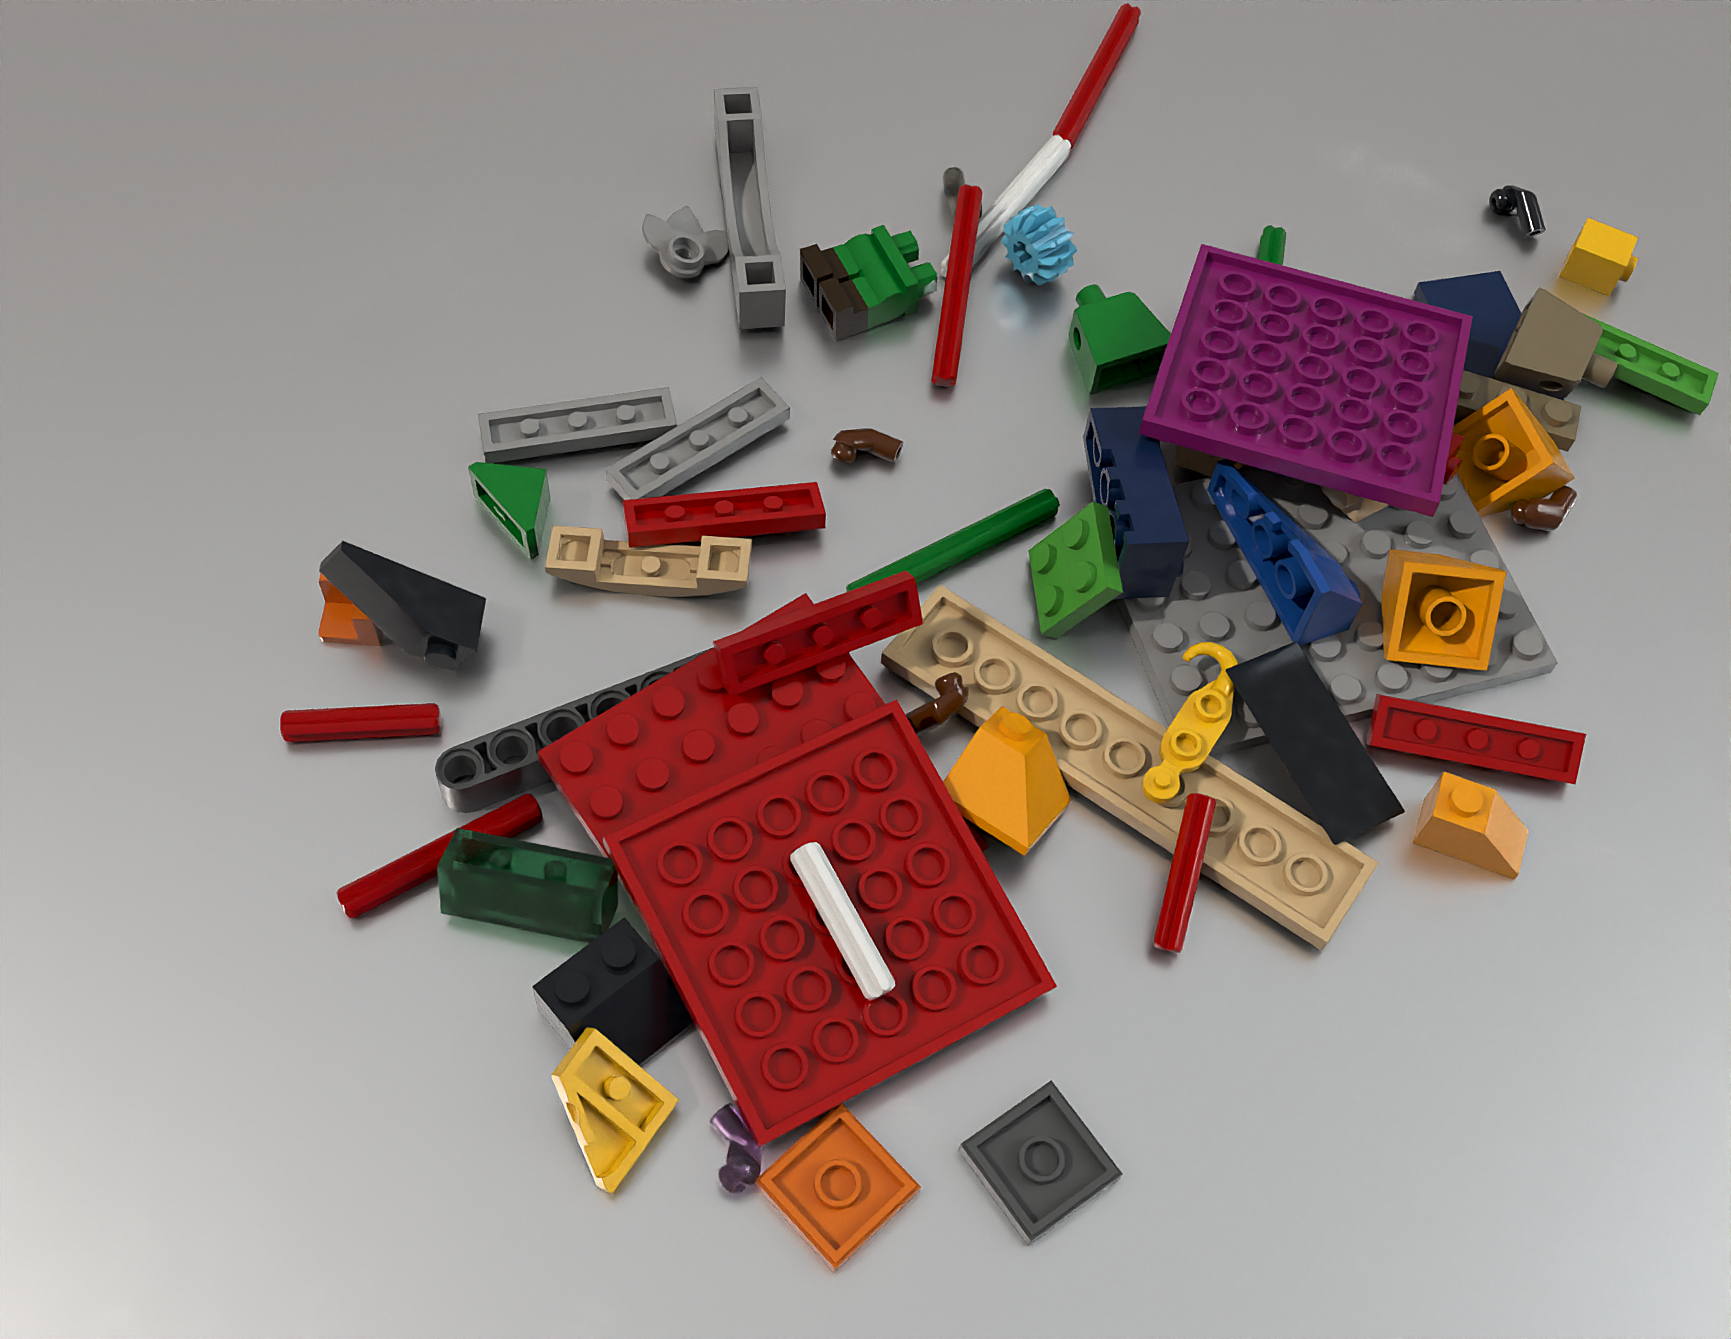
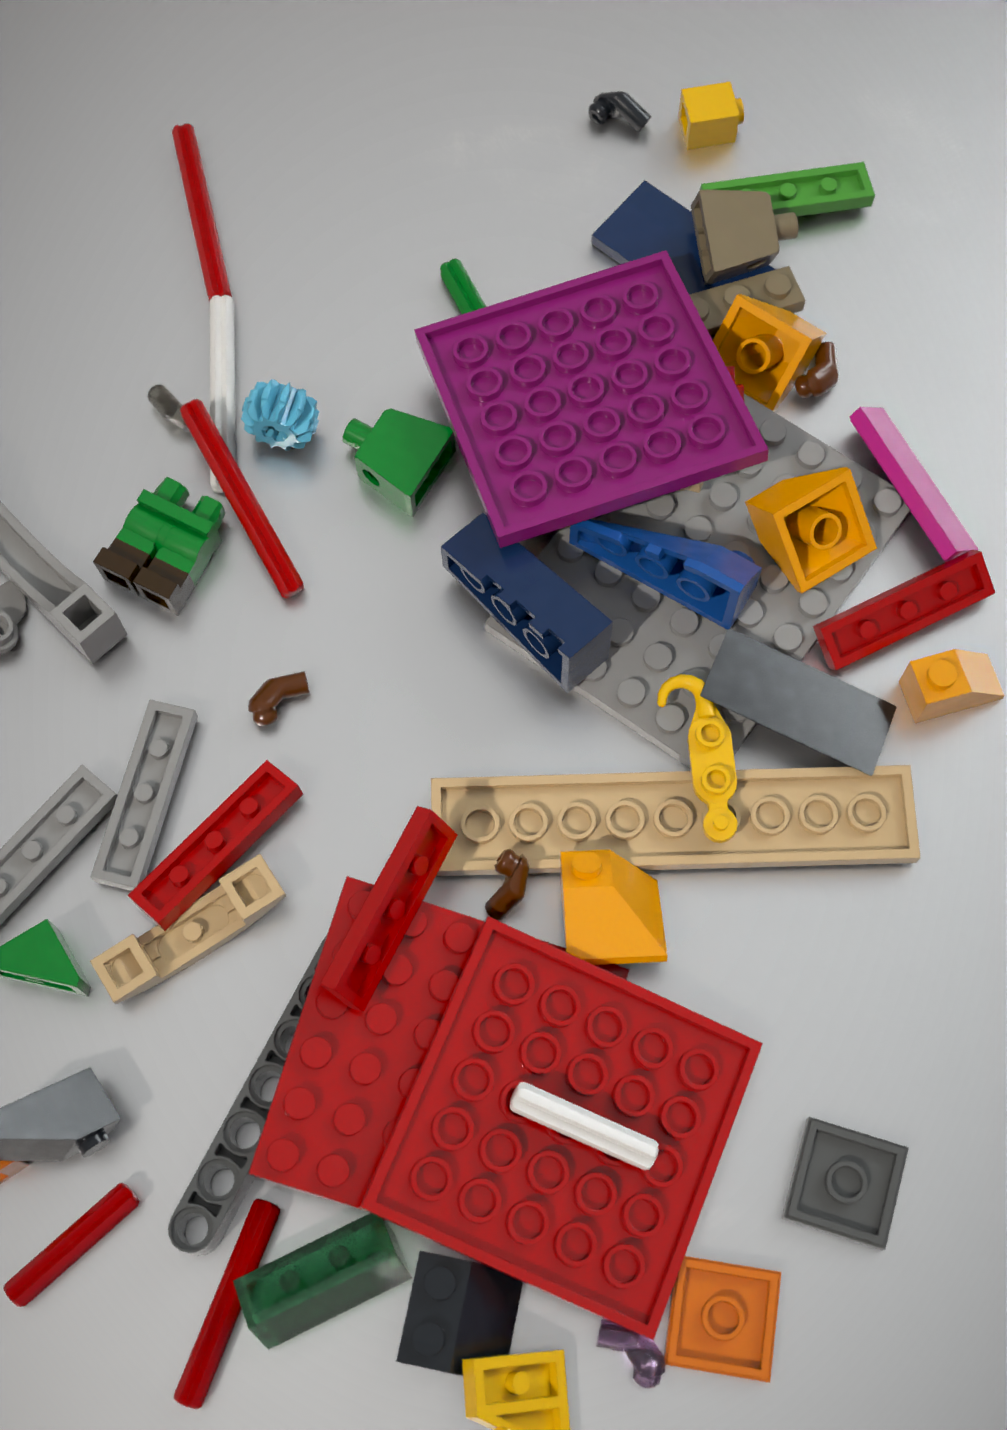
camera: 30 degrees left, 10 degrees up
green axle [846,489,1060,592] -> none
bright green plate [1028,502,1123,639] -> none
red axle [1154,793,1216,953] -> none
none -> tile [849,407,979,561]

